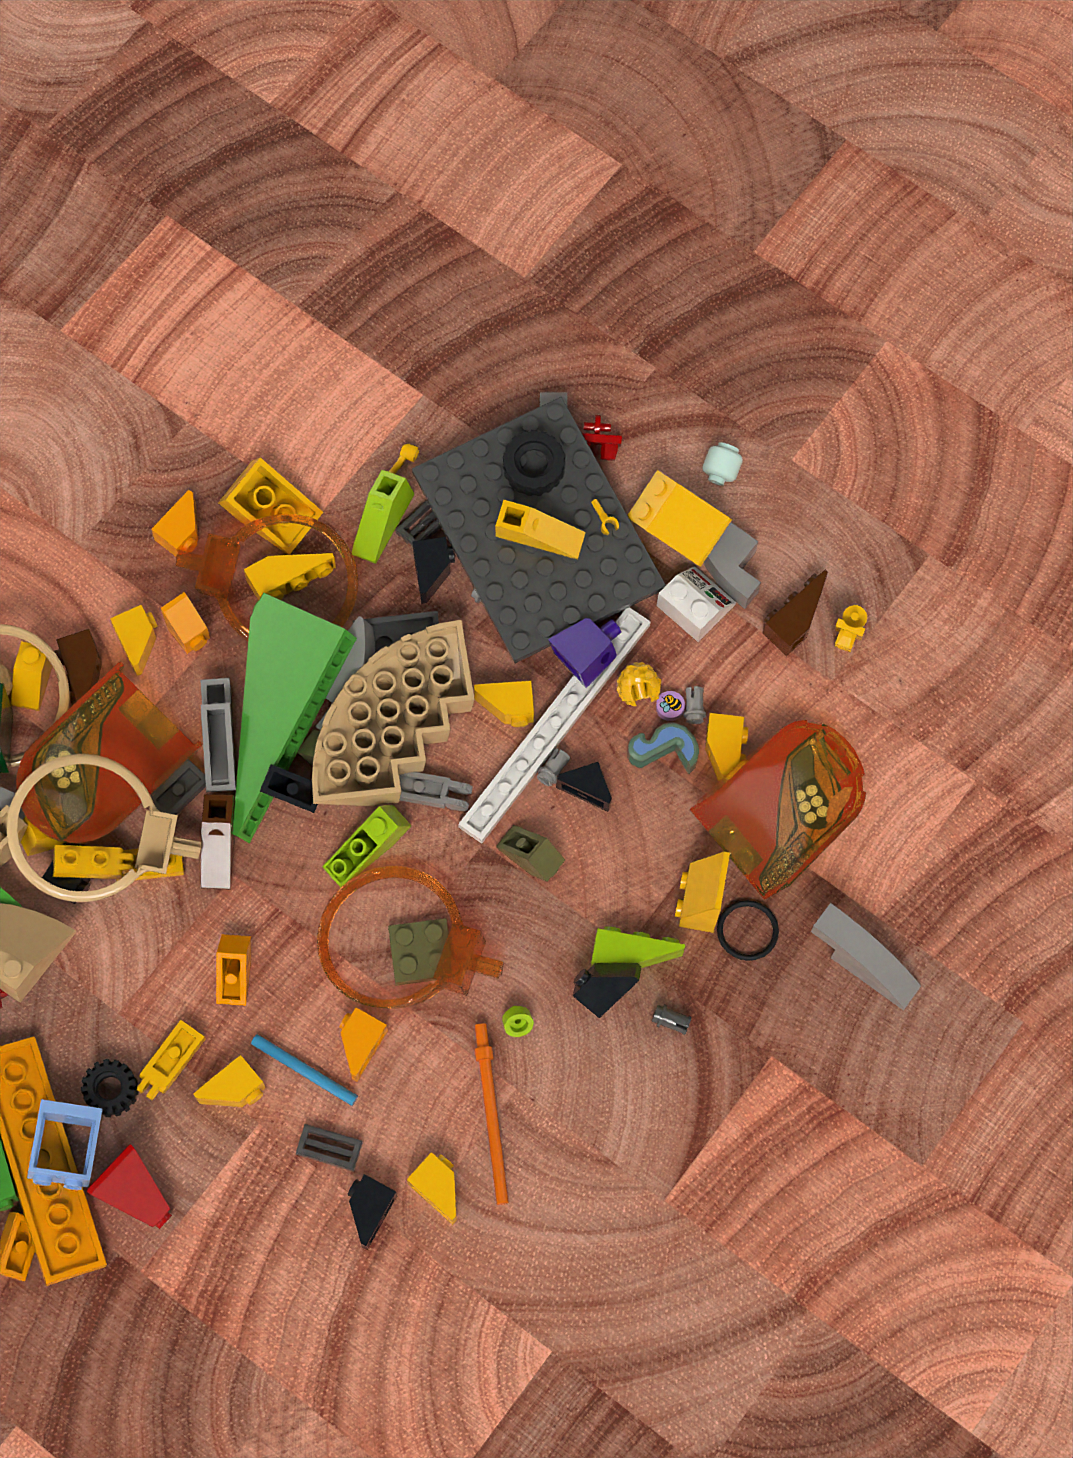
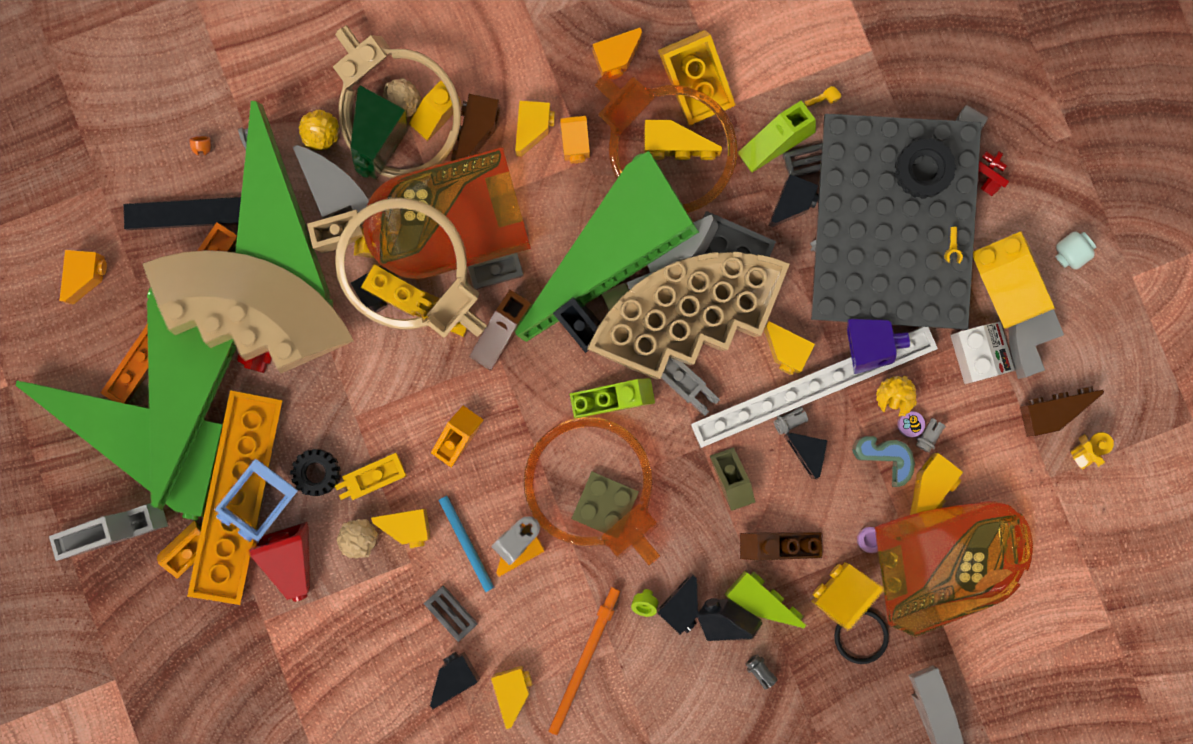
camera: 30 degrees right, 15 degrees up
light grey slope [200,678,236,792] -> none
yellow slope [495,500,586,560] -> none
none -> tan piece [336,519,379,559]
none -> light grey piece [491,516,540,565]
none -> black slope [657,573,698,635]
none -> reddish brown slope [740,532,822,561]
none -> lavender tile [857,527,878,553]

